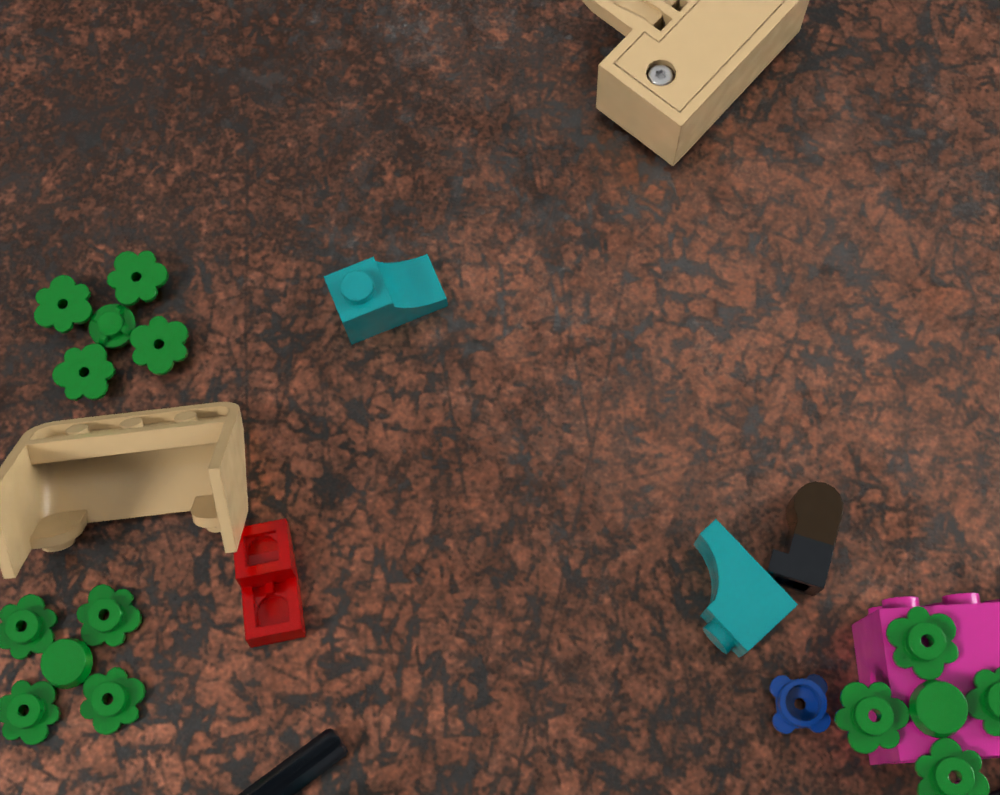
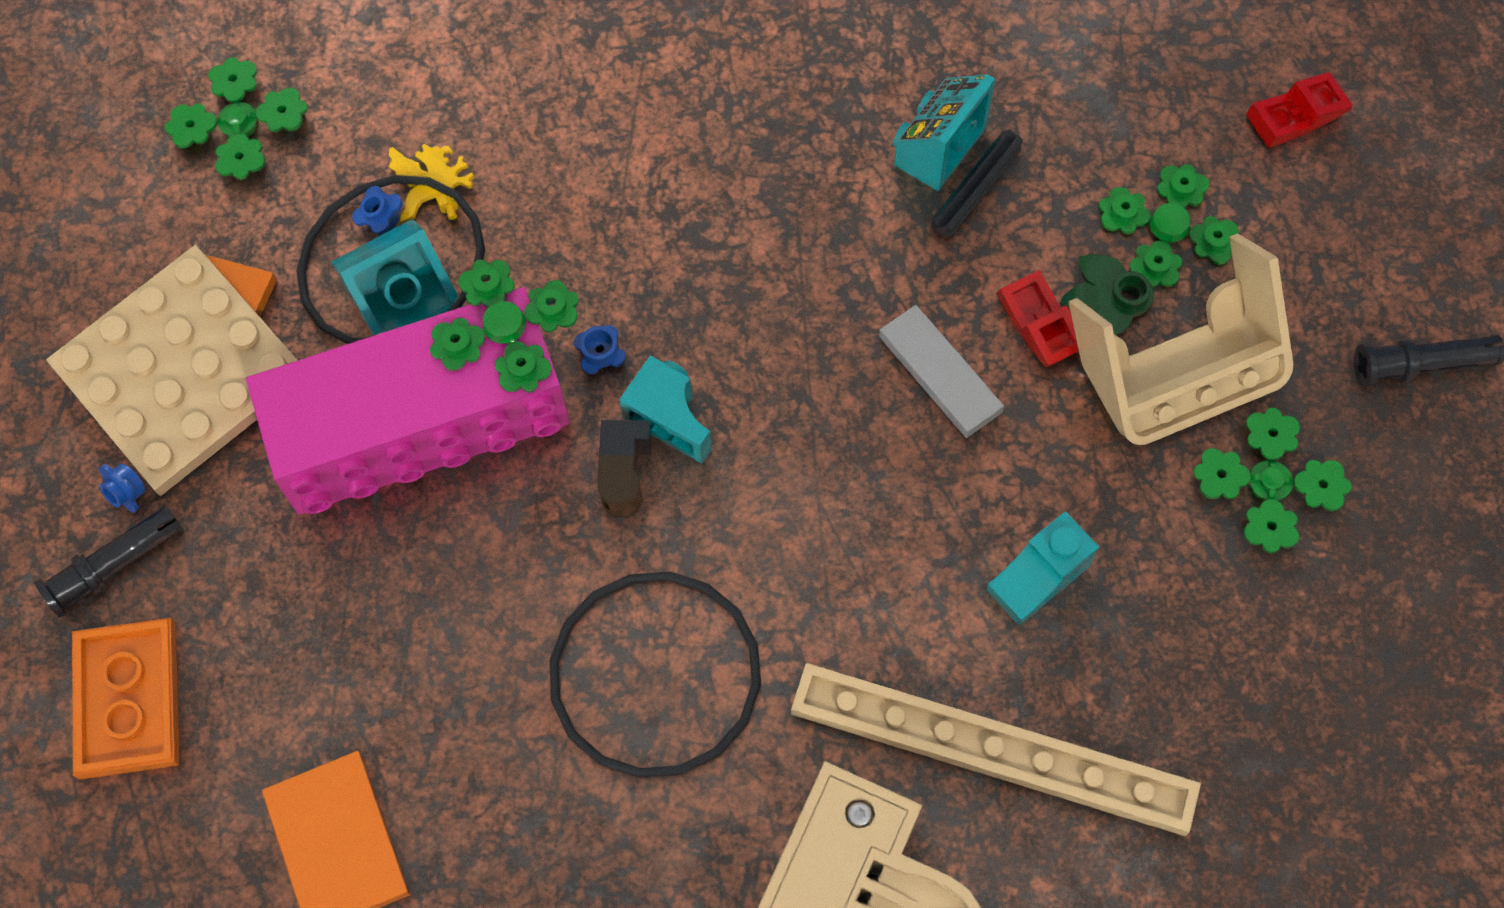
camera: 160 degrees right, 5 degrees down
none -> black piece [550,571,761,778]
none -> tan plate [791,663,1201,836]
none -> light grey tile [879,305,1004,438]
none -> dark green plate [1060,254,1154,335]

